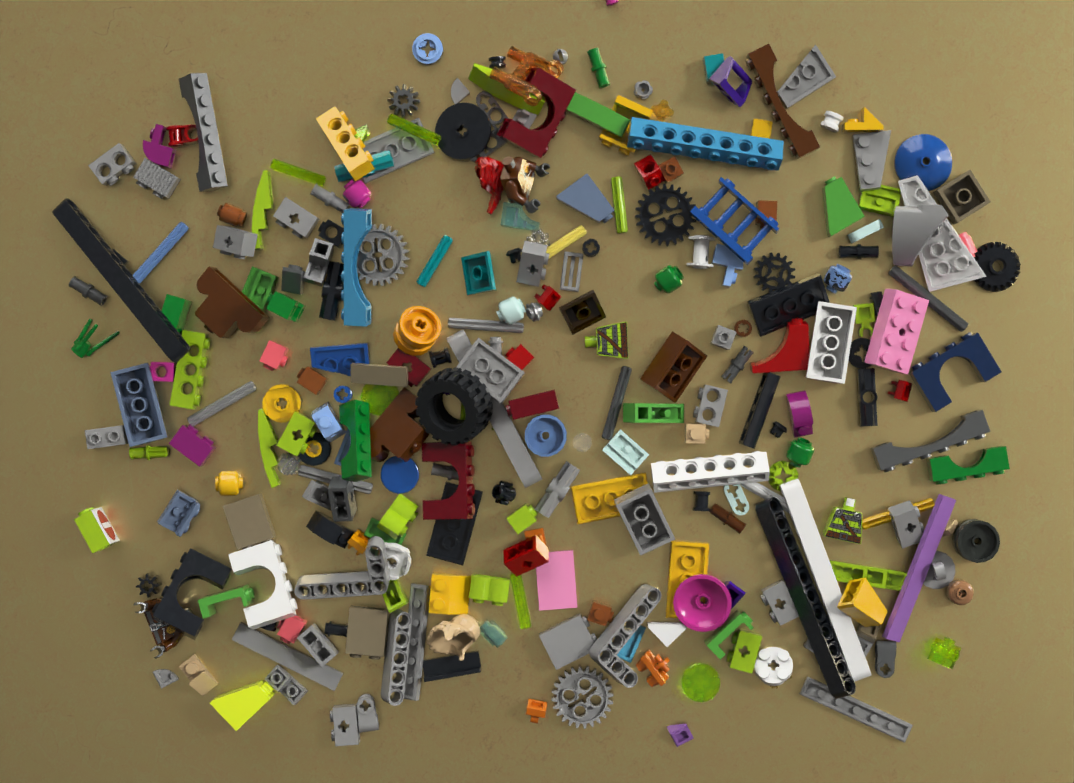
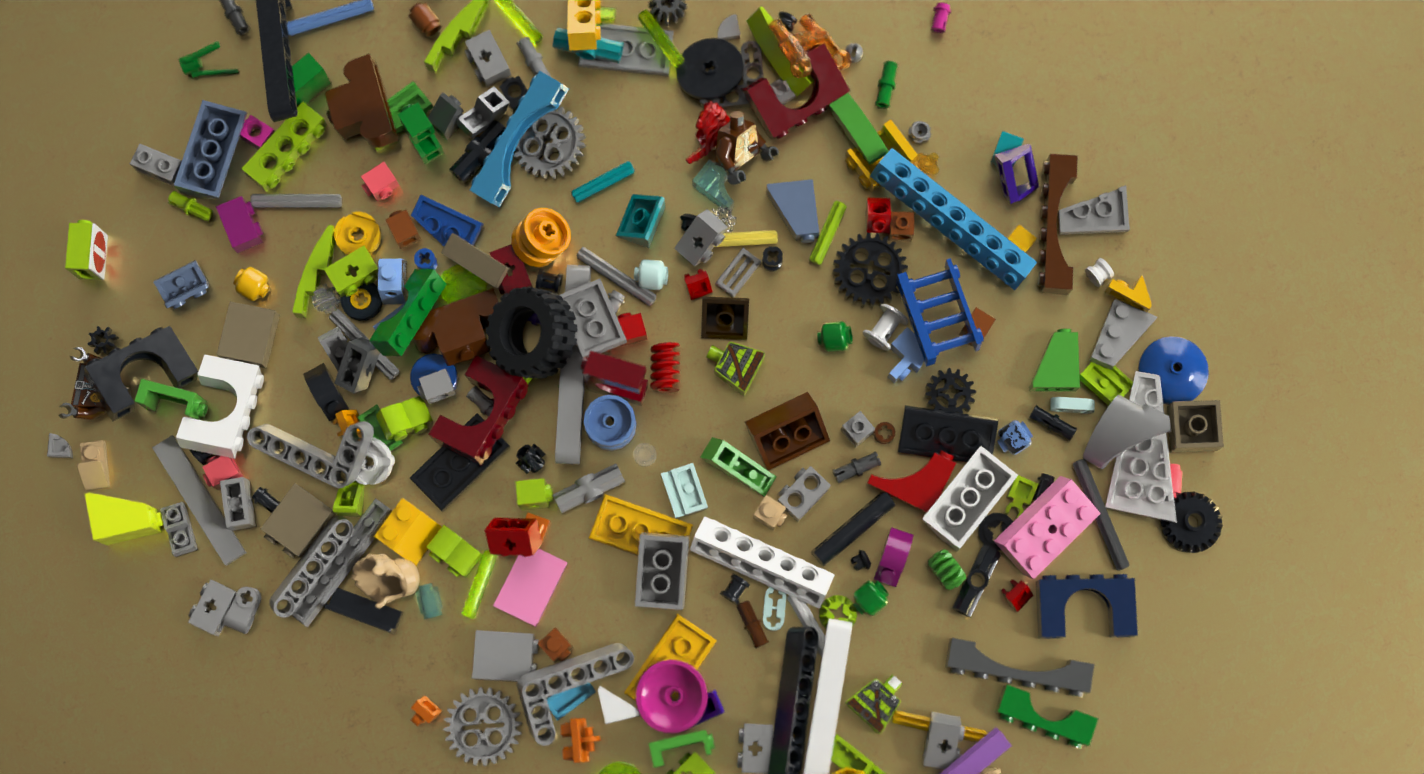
camera: 30 degrees right, 10 degrees down
light grey brick [213,225,258,259] -> none
dark pink head [343,180,371,209] -> none
light grey plate [526,302,543,322] -> none
dark grey axle [602,366,632,440] -> none
none -> light grey brick [417,369,456,404]
none -> red piece [650,342,680,393]
none -> bright green gear [928,549,966,590]

